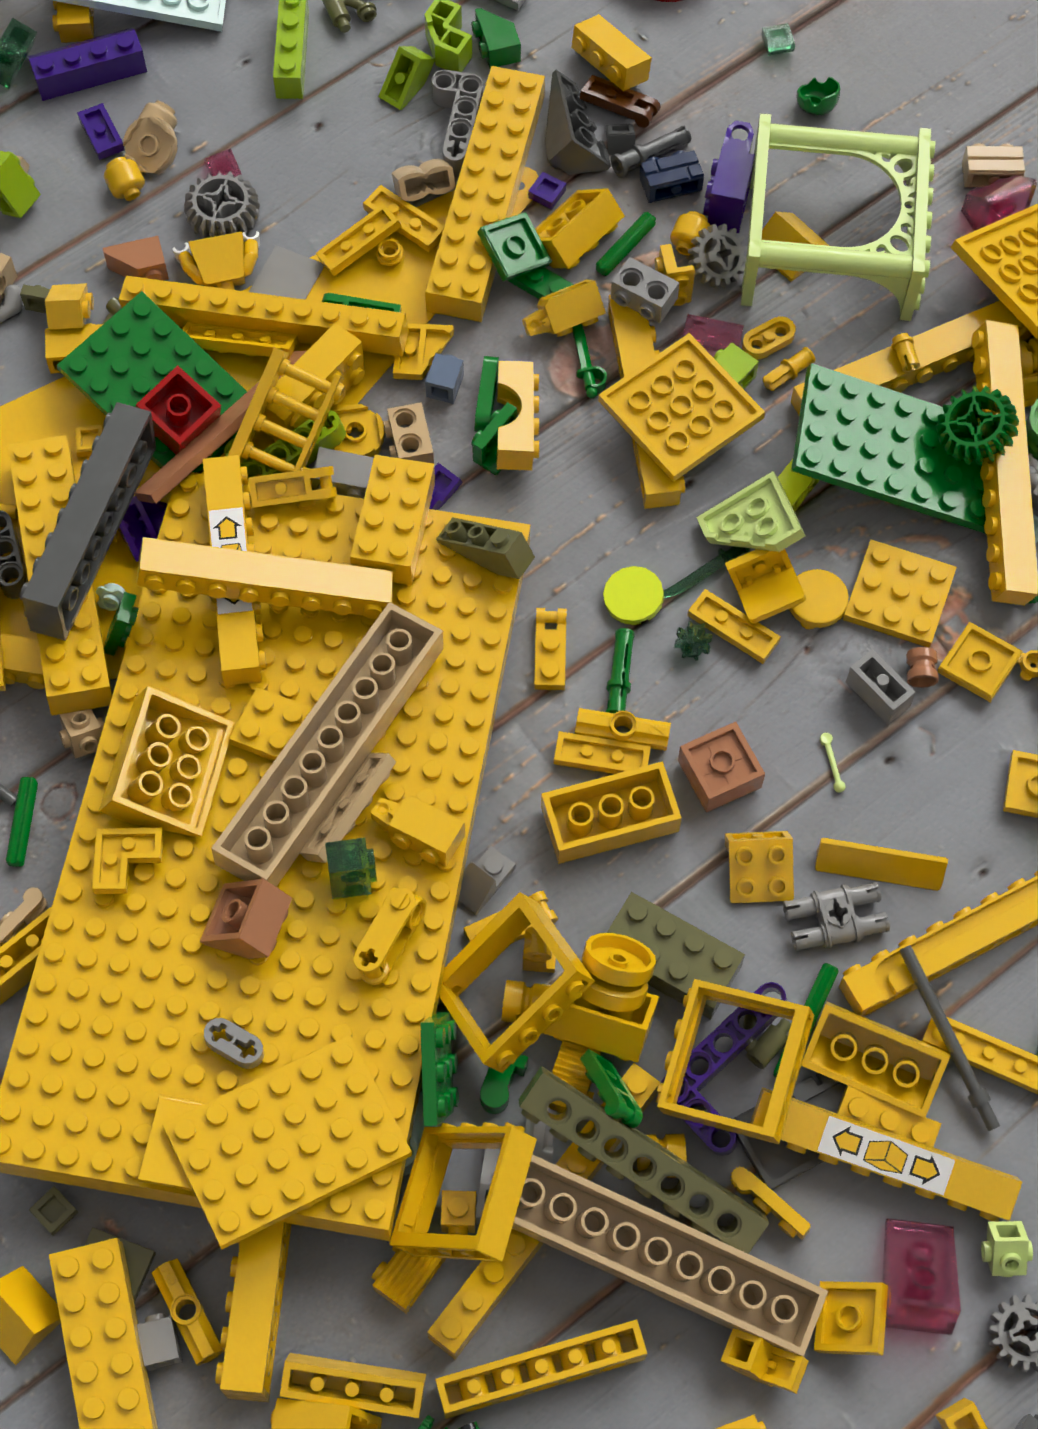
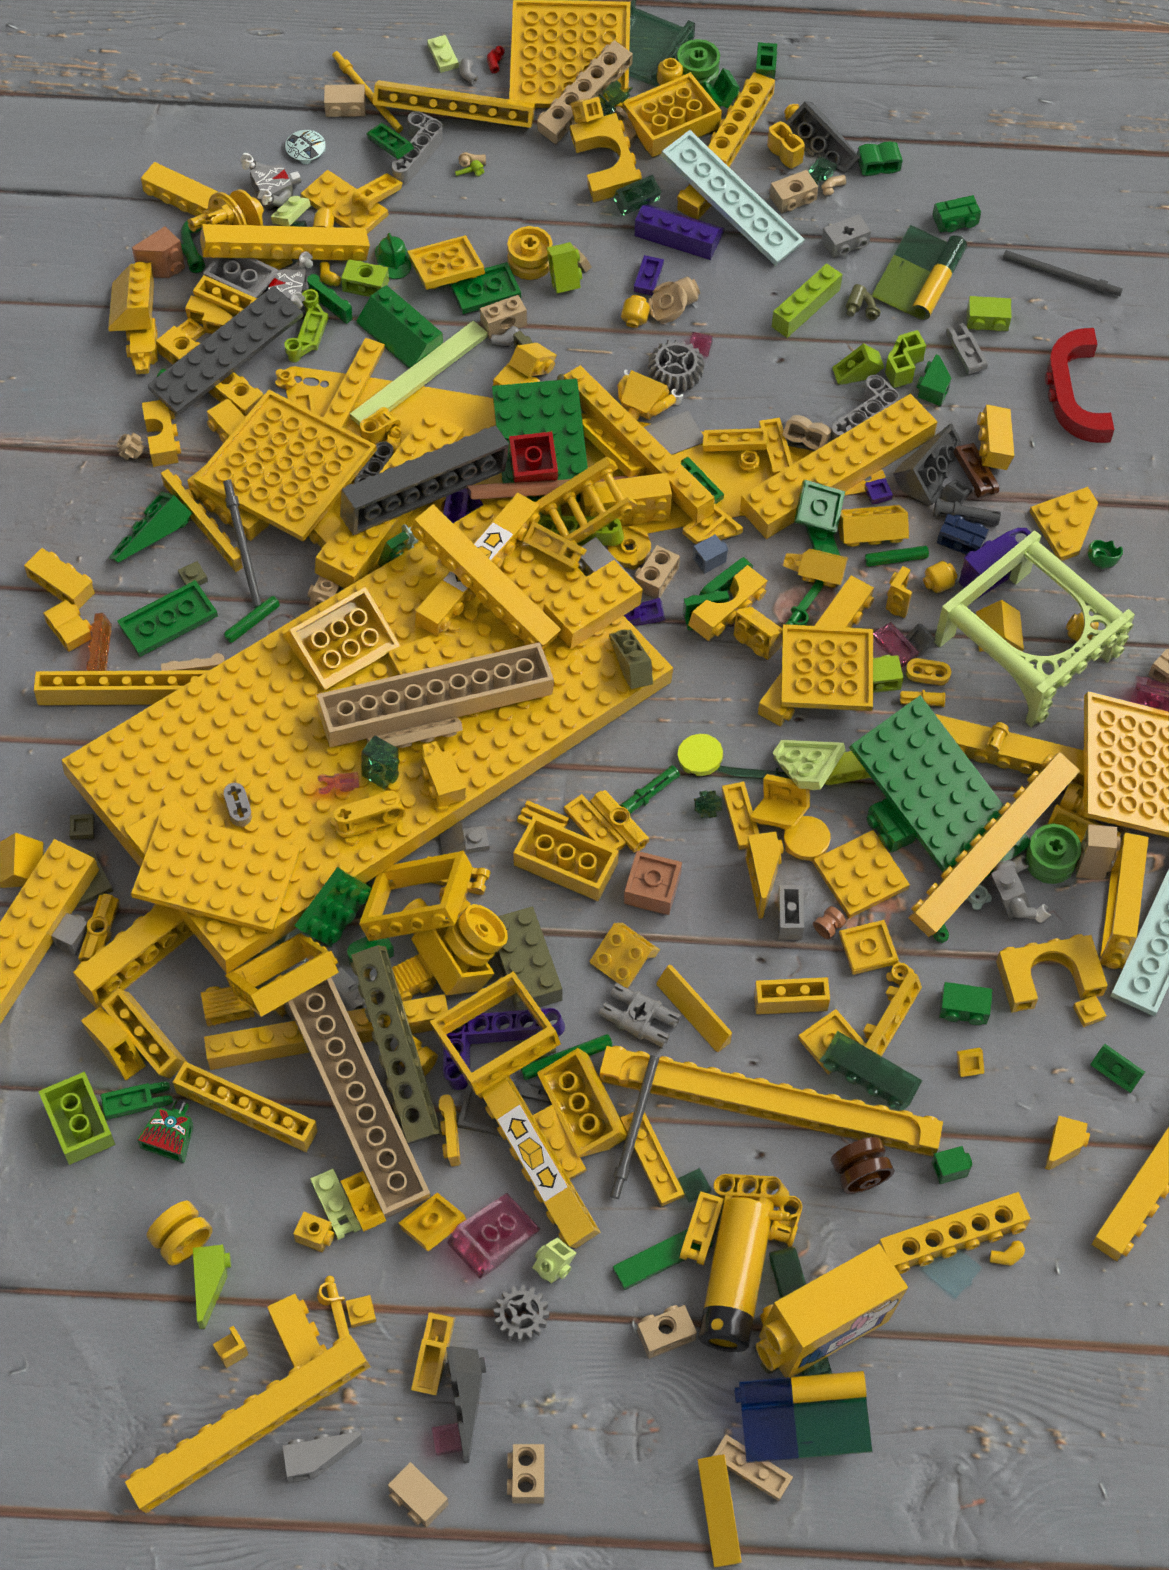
camera: 40 degrees right, 5 degrees down
yellow plate [92,828,164,894] -> none
nougat slope [103,236,169,281] -> none
nougat slope [200,879,292,959] -> none
yellow plate [534,608,567,690] -> none
green plate [580,1049,643,1128] -> none
light grey brick [611,257,679,323] -> none
light grey gear [688,224,748,287] -> none
clear green plate [761,23,795,56] -> none
yellowish green hinge [820,733,846,793] -> none
green gear [936,386,1019,466] -> none
none -> yellowish green plate [310,1169,361,1240]
none -> plate [318,772,359,794]
none -> yellow tile [517,800,569,828]
none -> yellow slope [733,607,782,660]
none -> yellow slope [745,832,784,919]
none -> yellow brick [754,977,830,1014]
none -> green brick [866,798,916,853]
none -> dark grey plate [904,624,936,655]
none -> yellow plate [1029,487,1098,561]
none -> yellow head [1065,612,1099,642]

